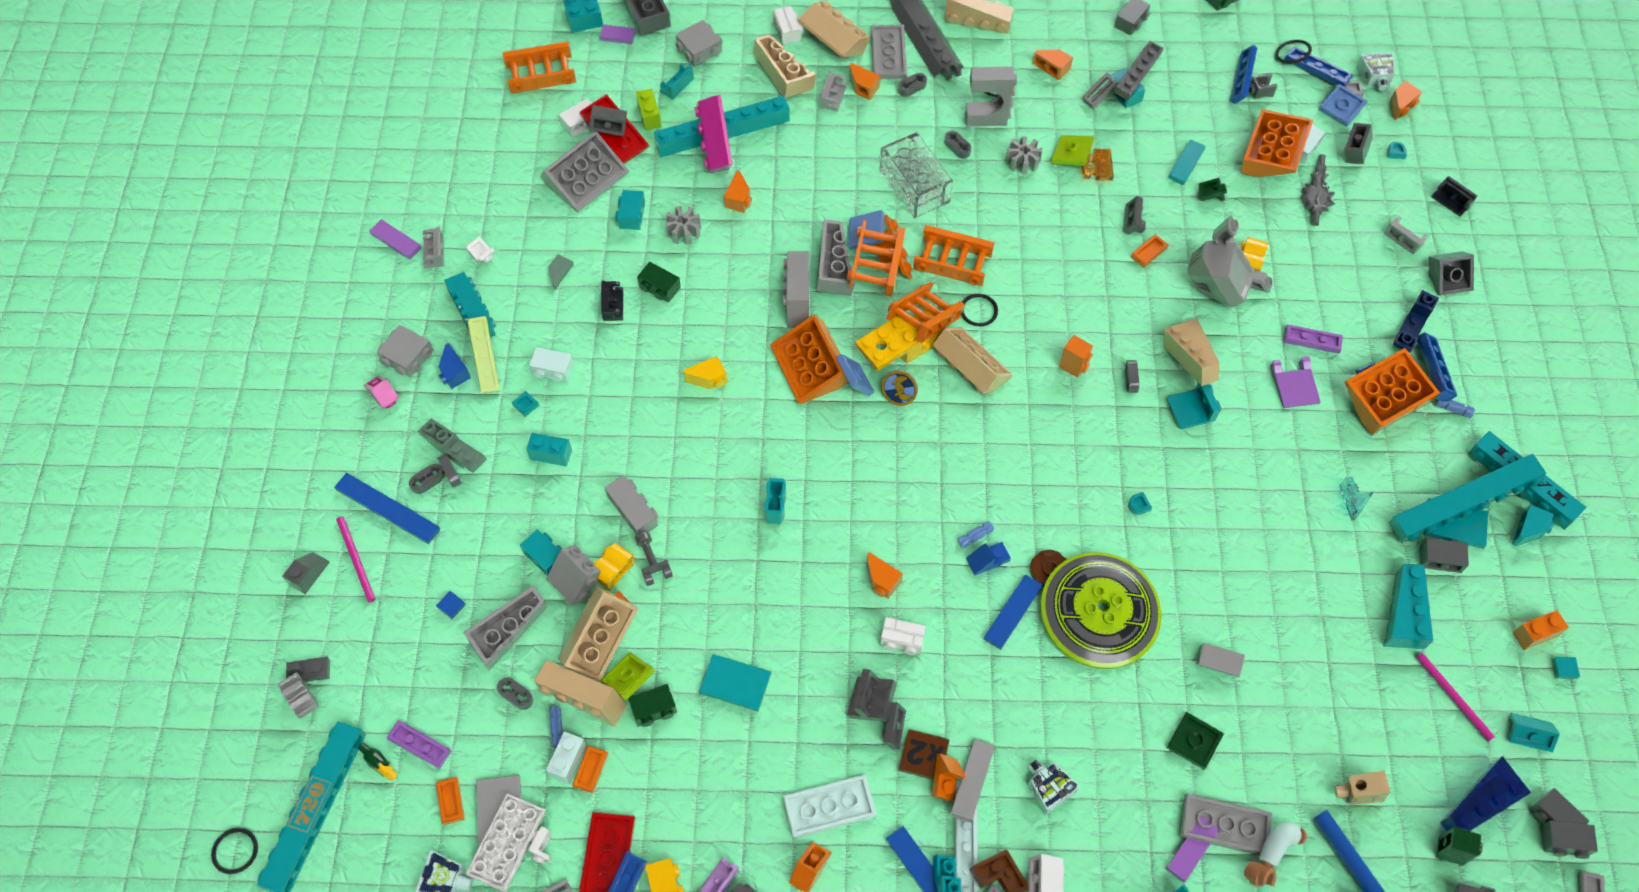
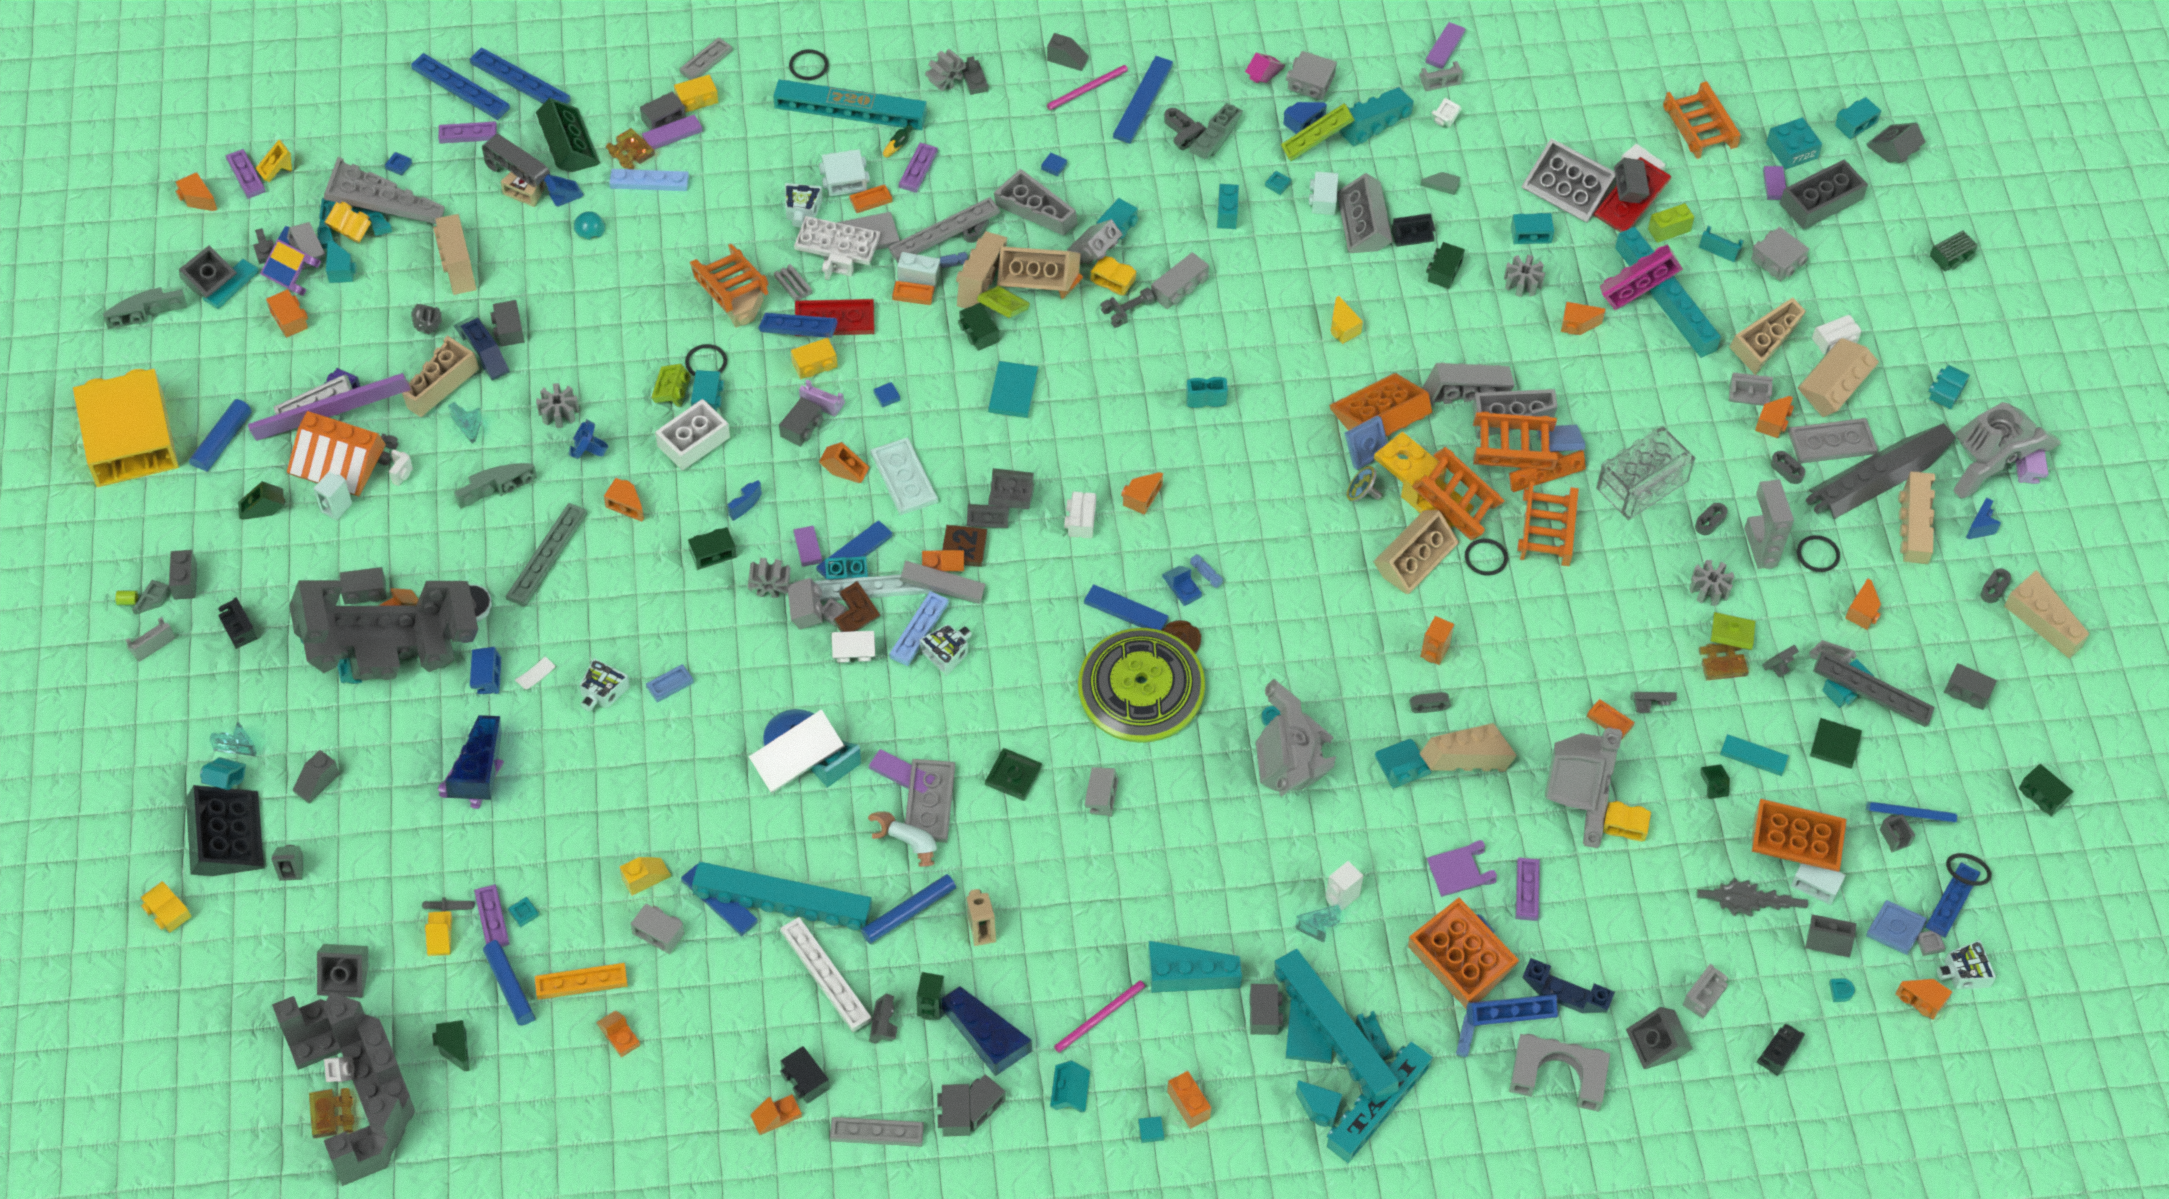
camera: 80 degrees right, 5 degrees down
none -> light aqua brick [819,149,870,196]
none -> blue tile [873,382,900,408]
none -> light grey tile [888,197,1000,263]
none -> light blue plate [889,591,949,666]
none -> light grey helmet [1256,679,1336,797]
none -> white brick [1325,861,1364,911]
none -> light grey slope [1337,173,1393,253]
none -> teal hinge [1355,1011,1394,1061]
none -> light grey arch [1509,1034,1610,1112]
none -> dark grey hinge [1762,644,1799,677]
none -> dark green tile [1810,718,1862,769]

